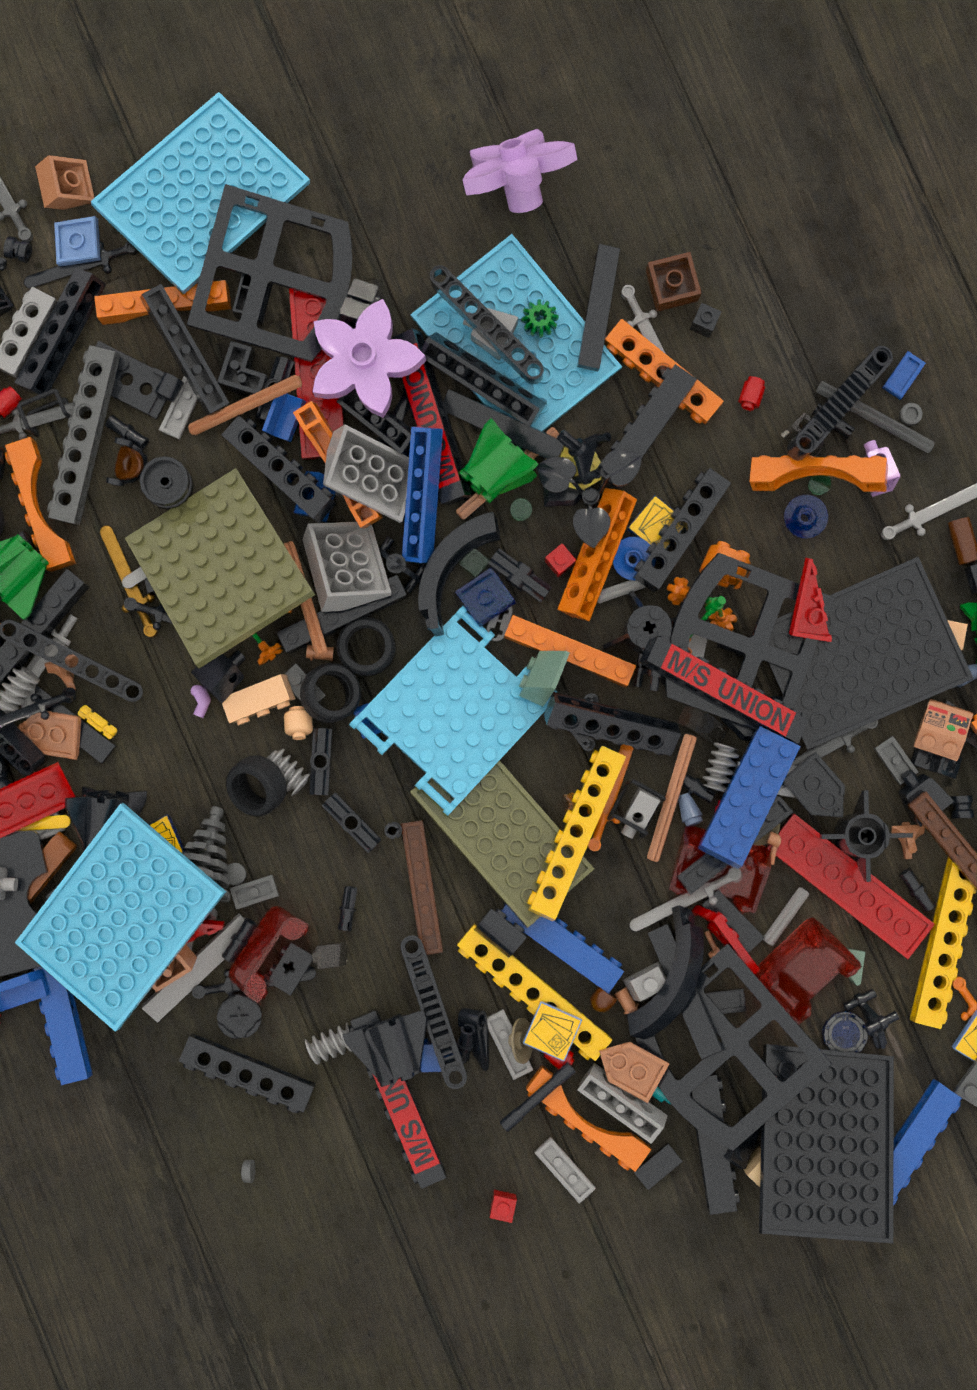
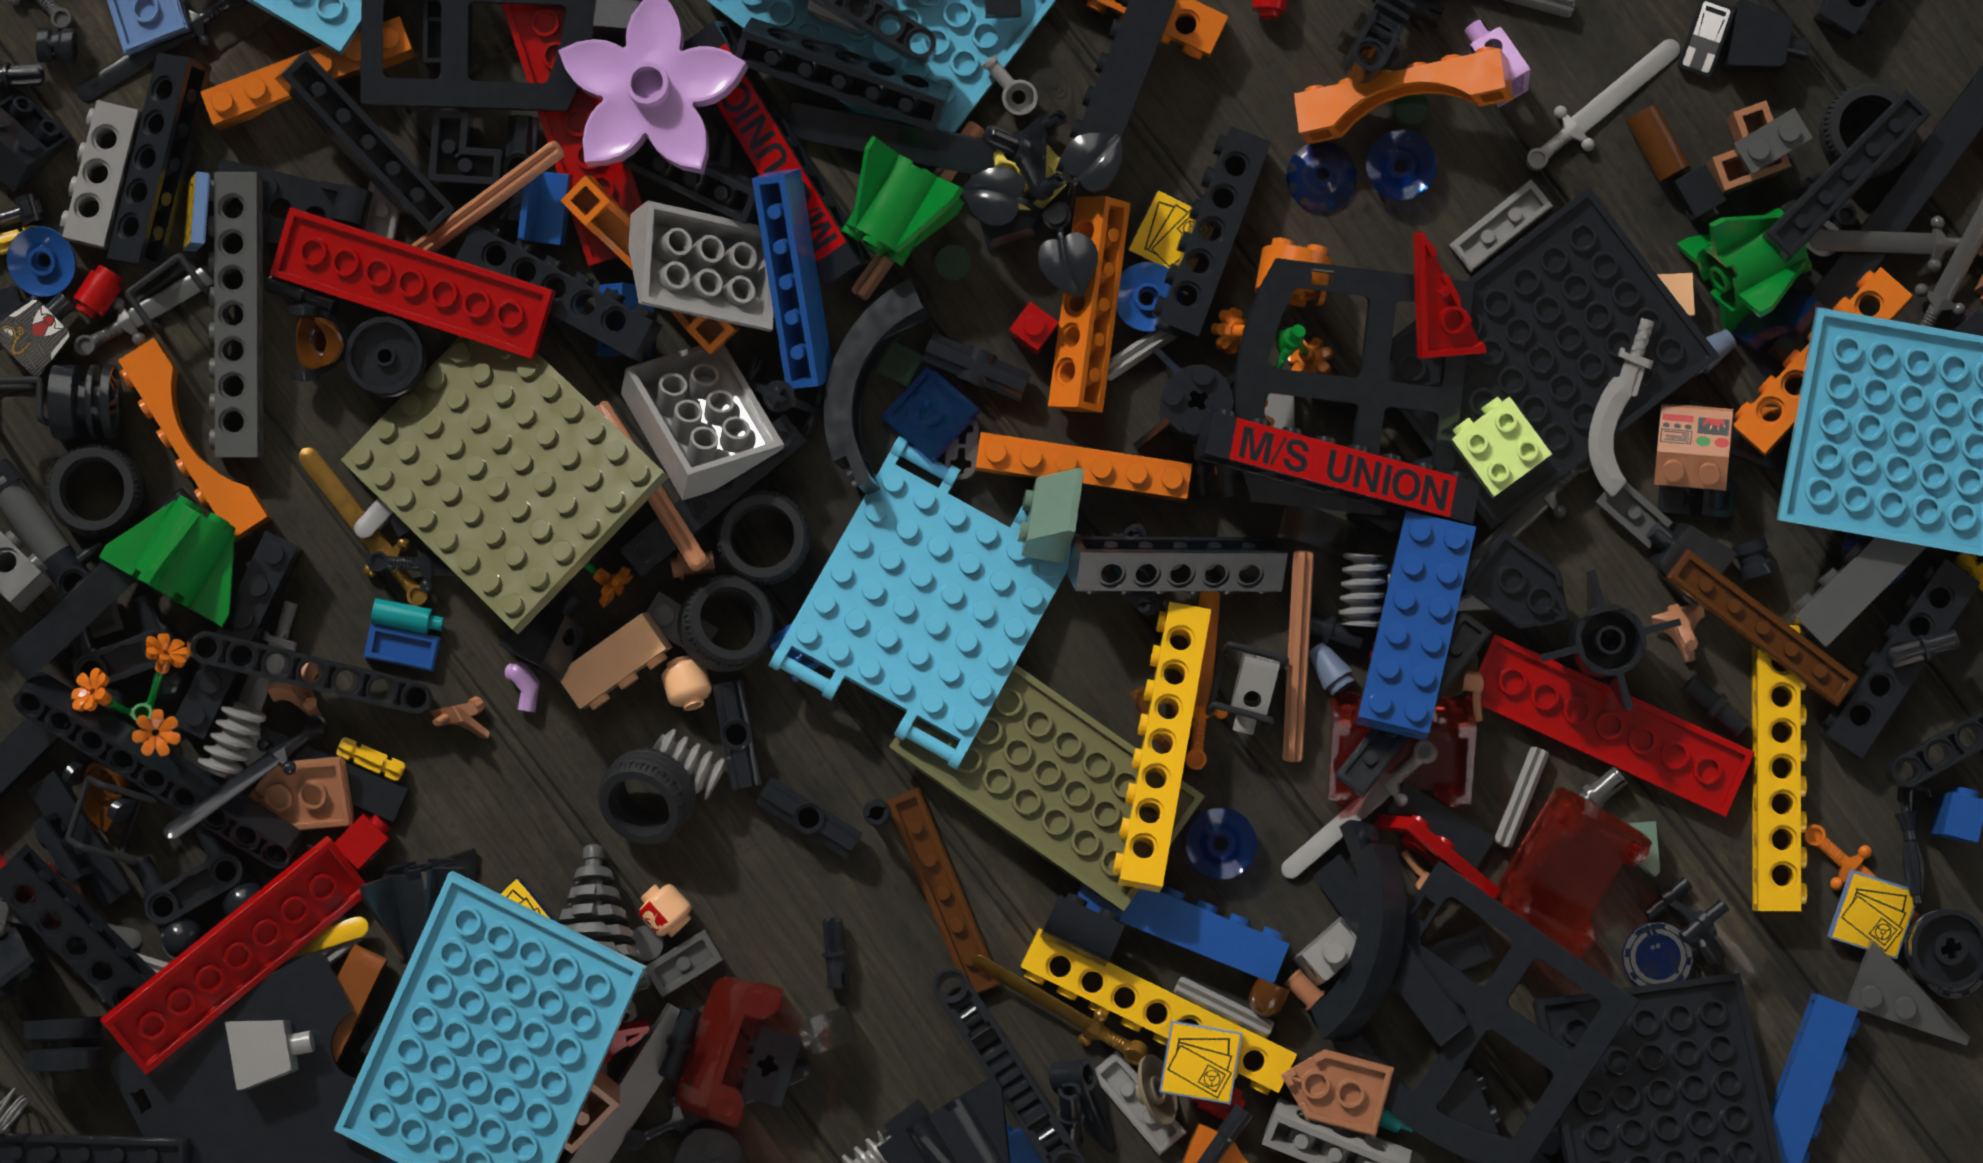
camera: 15 degrees left, 0 degrees up
none -> medium blue tile [183,172,210,252]
none -> red plate [270,207,556,359]
none -> red brick [335,814,392,870]
none -> blue tile [363,623,442,672]
none -> teal cylinder [371,598,444,634]
none -> nougat piece [431,696,490,739]
none -> light nougat head [639,884,692,937]
none -> pearl gold sword [971,955,1149,1066]
none -> light grey bar [981,54,1038,115]
none -> light grey axle [1174,977,1274,1038]
none -> clear blue dish [1186,808,1257,879]
none -> clear blue dish [1286,142,1357,212]
none -> light grey tile [1448,179,1553,273]
none -> yellowish green brick [1449,396,1552,498]
none -> dark grey pin [1558,766,1628,828]
none -> light grey sword [1588,318,1655,497]

